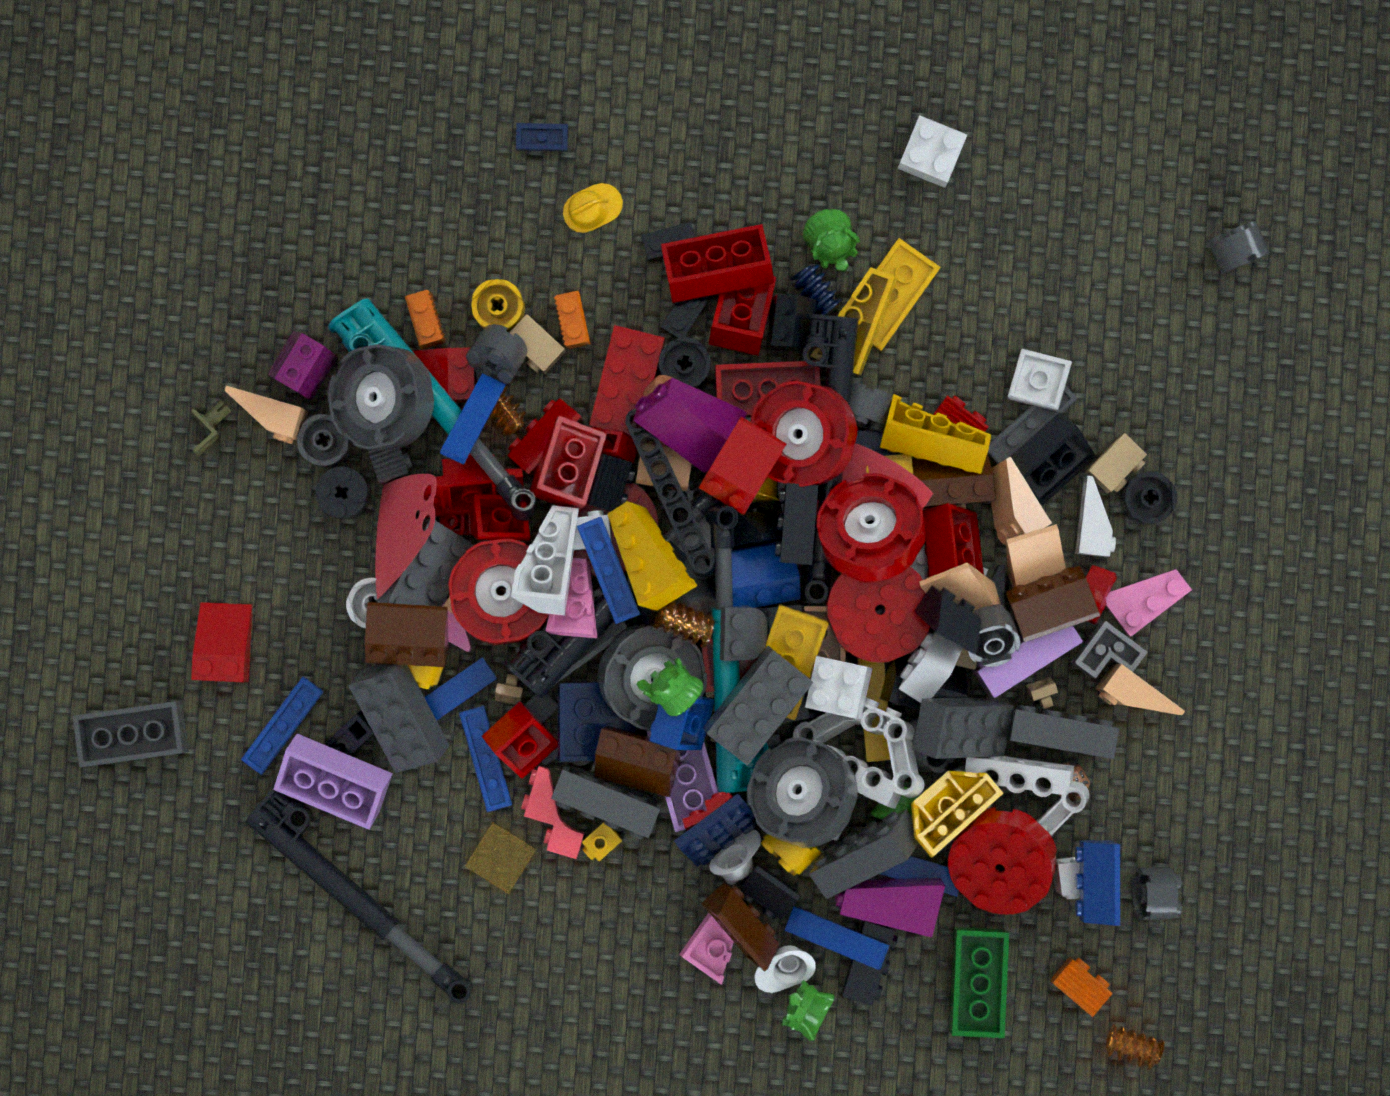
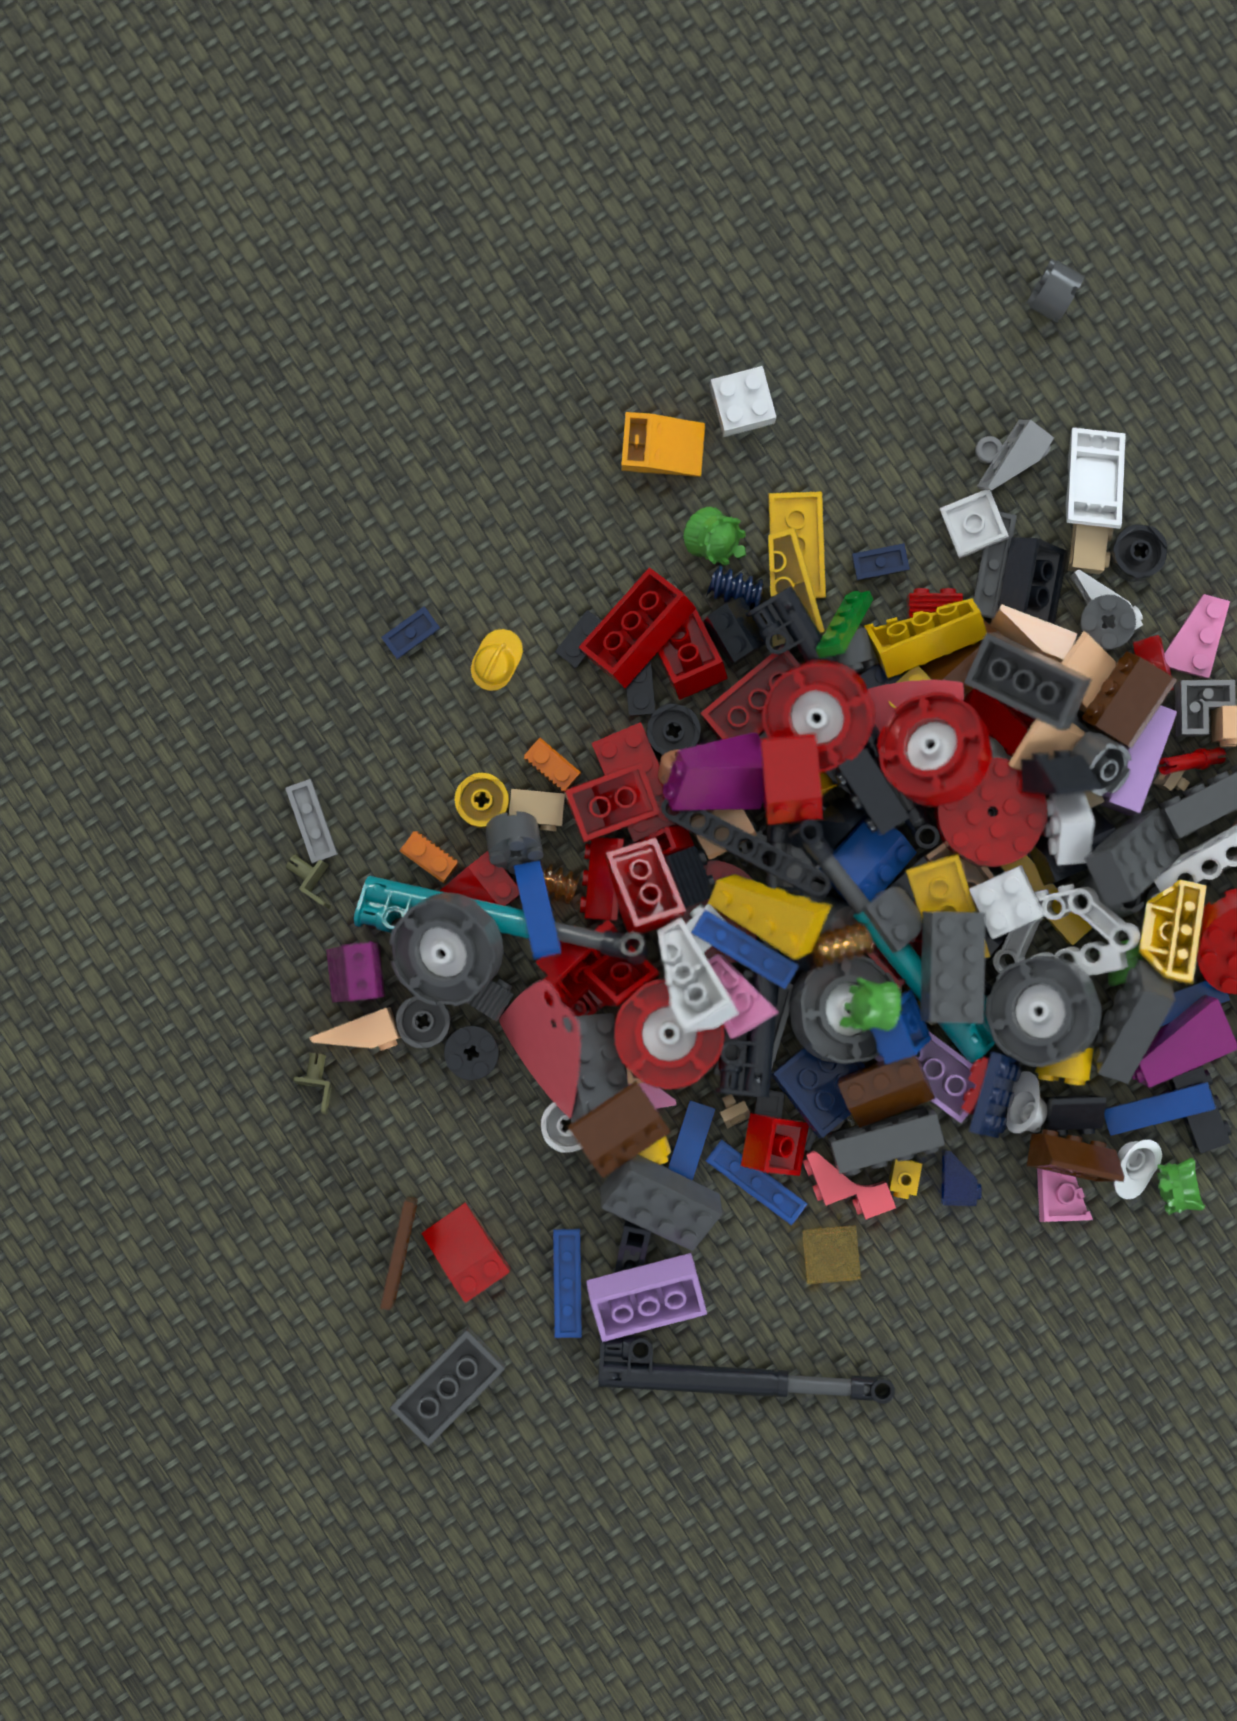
camera: 40 degrees left, 0 degrees up
none -> light grey plate [285,779,338,864]
none -> olive bracket [286,854,331,909]
none -> reddish brown tile [380,1196,418,1310]
none -> red slope [563,762,660,842]
none -> light orange slope [622,412,705,477]
none -> green plate [816,590,873,658]
none -> dark blue plate [851,543,910,581]
none -> clear blue slope [941,1149,982,1206]
none -> dark grey brick [964,633,1092,730]
none -> light grey tile [975,436,1002,464]
none -> light grey slope [977,420,1054,490]
none -> white slope [1066,428,1125,529]
none -> dark grey brick [1081,594,1136,650]
none -> red pin [1158,747,1226,775]

